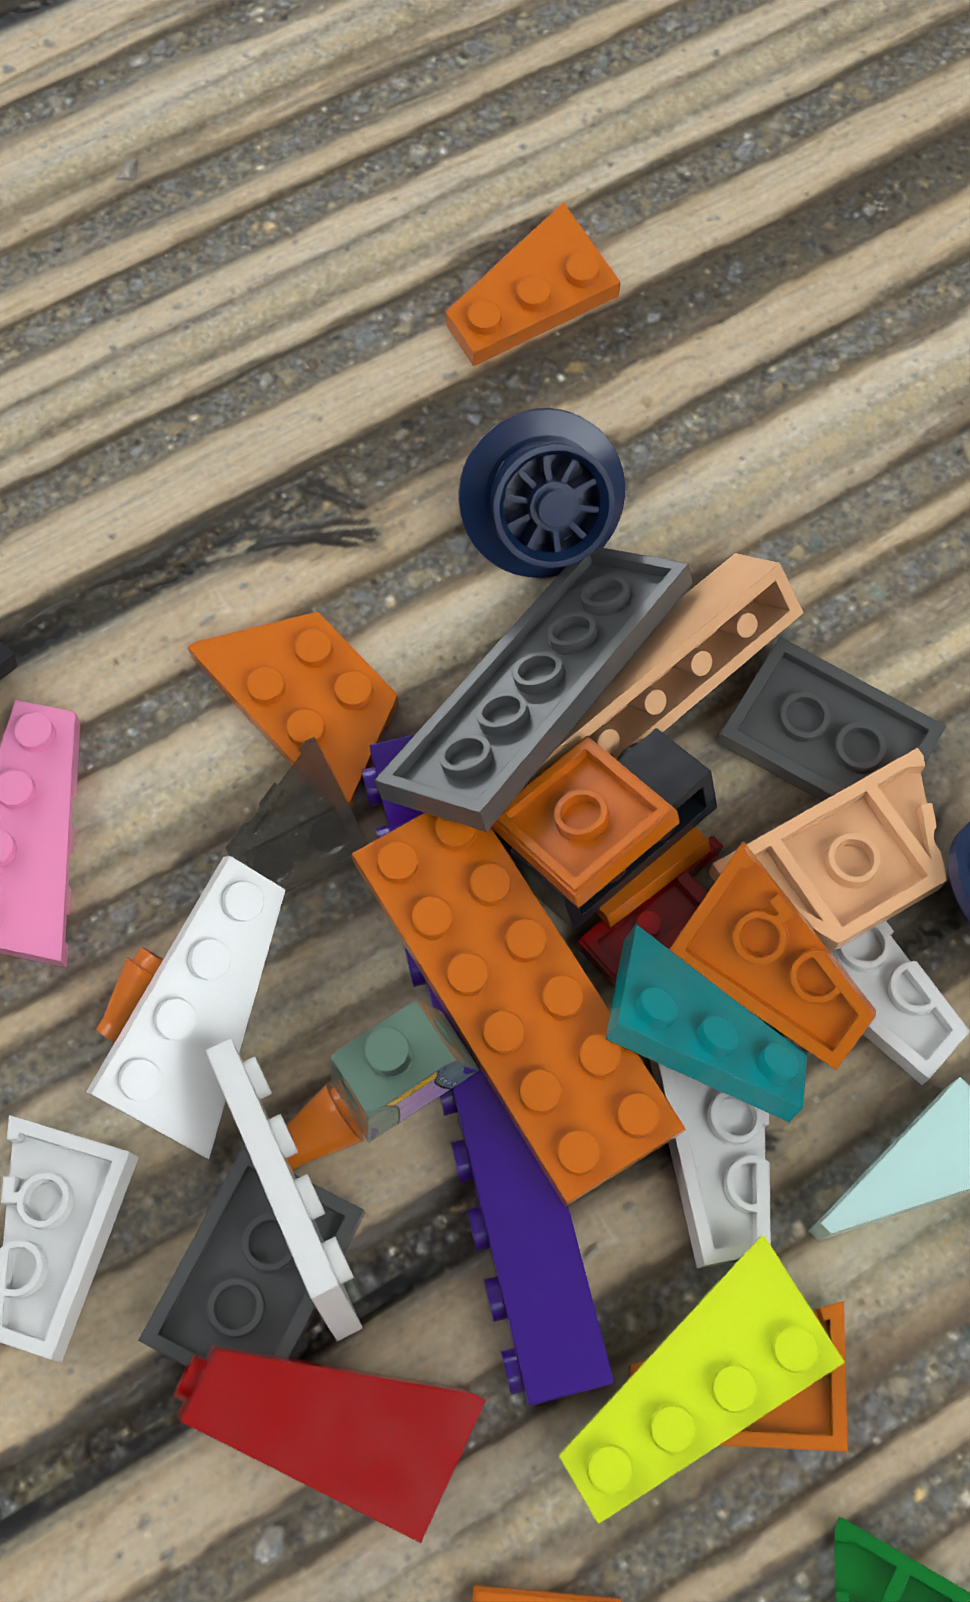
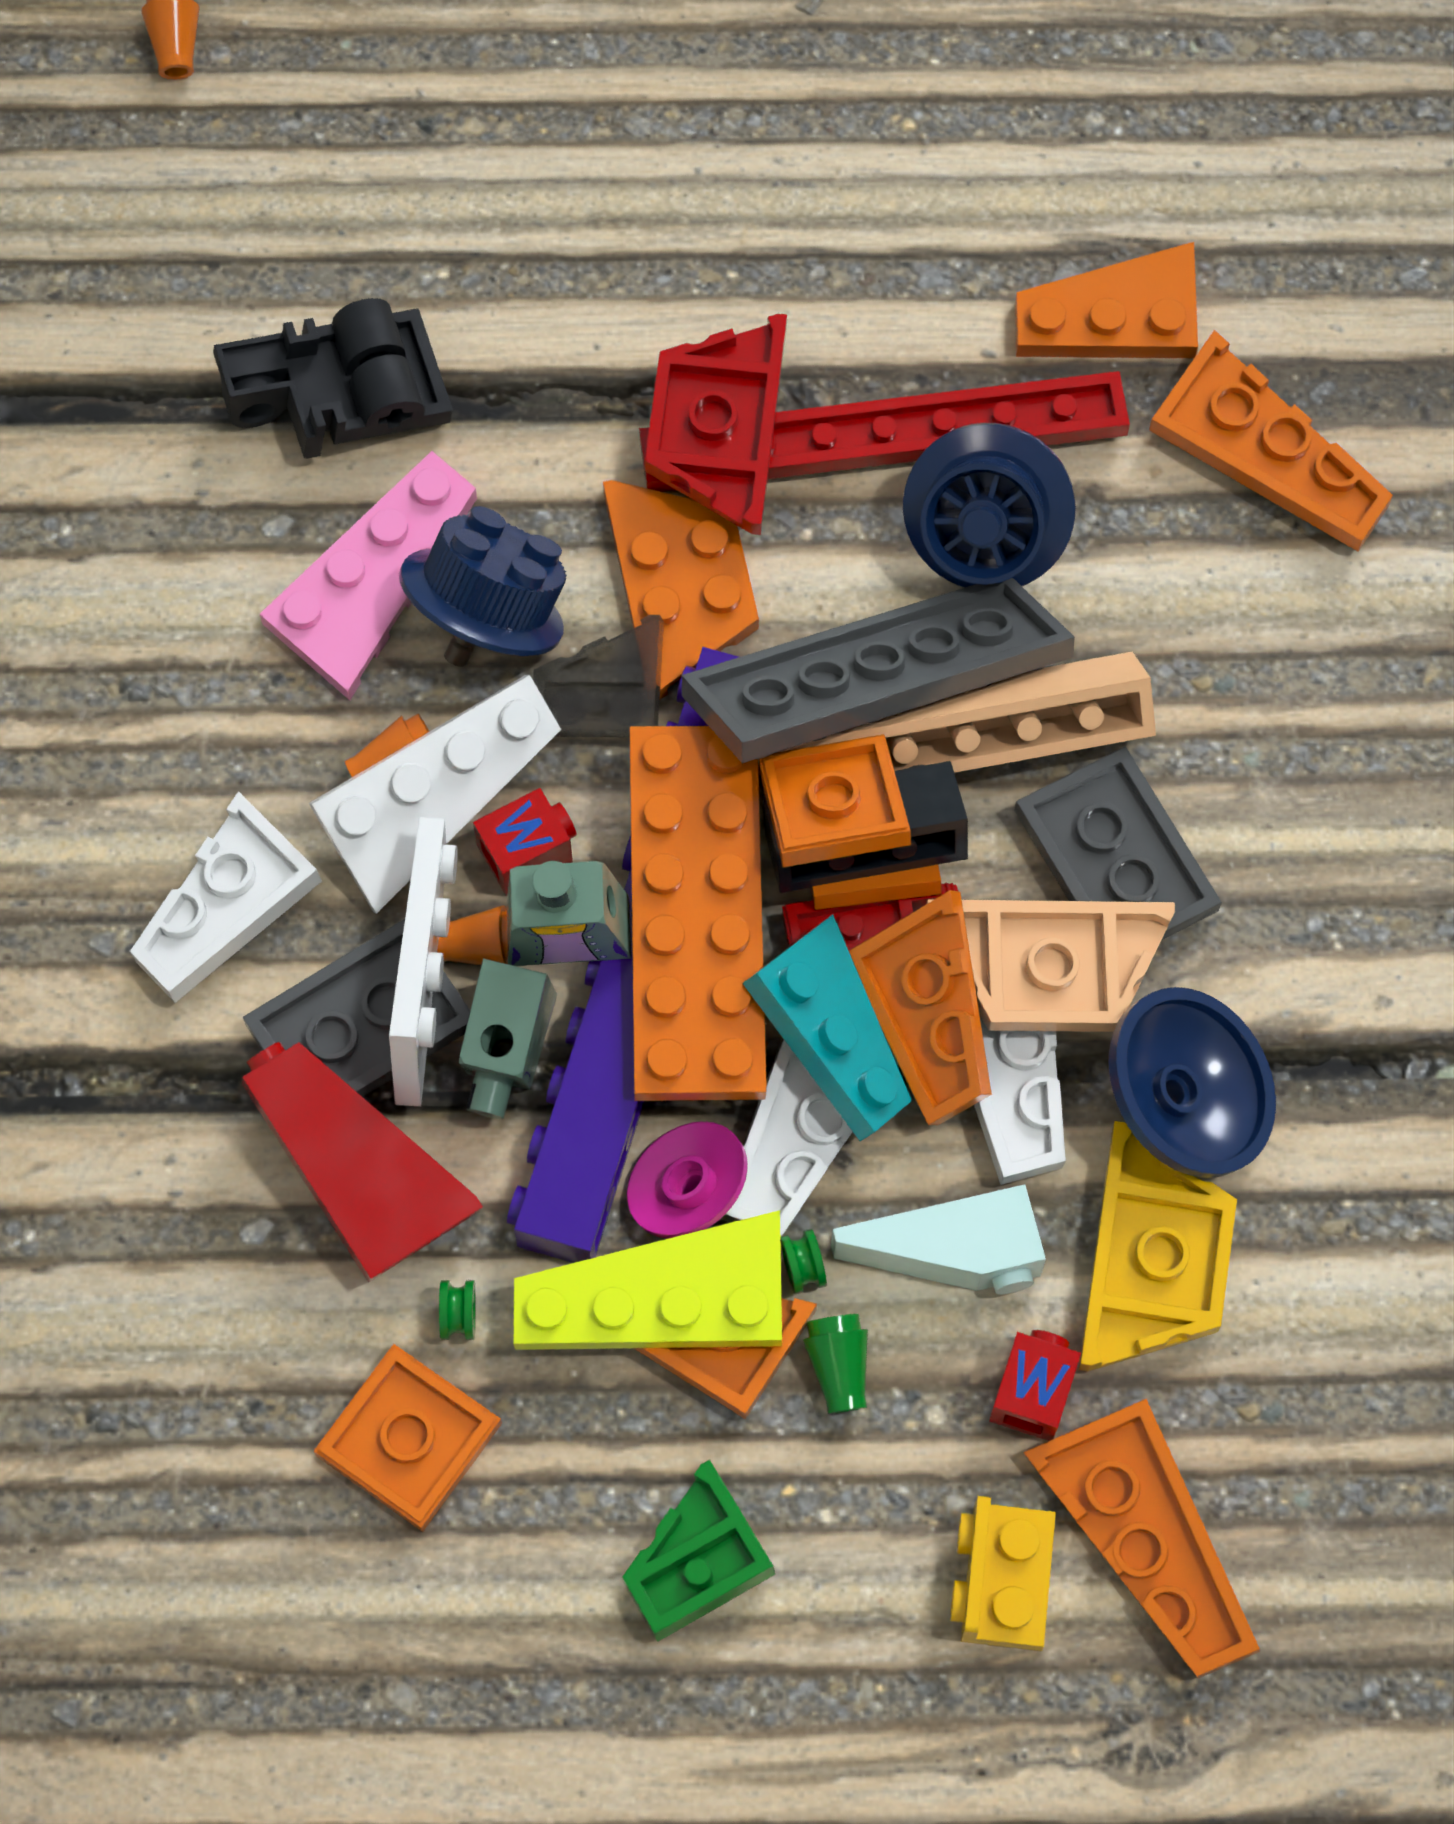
camera: 30 degrees right, 0 degrees up
none -> dark blue piece [399,506,567,667]
none -> green bush [439,1280,476,1340]
none -> sand green torso [459,958,557,1119]
none -> red brick [473,788,577,896]
none -> dark pink dish [627,1122,748,1239]
none -> red plate [639,371,1130,492]
none -> red wing [645,314,787,535]
none -> green bush [780,1229,827,1295]
none -> green cone [803,1314,868,1414]
none -> orange wing [1149,329,1393,552]

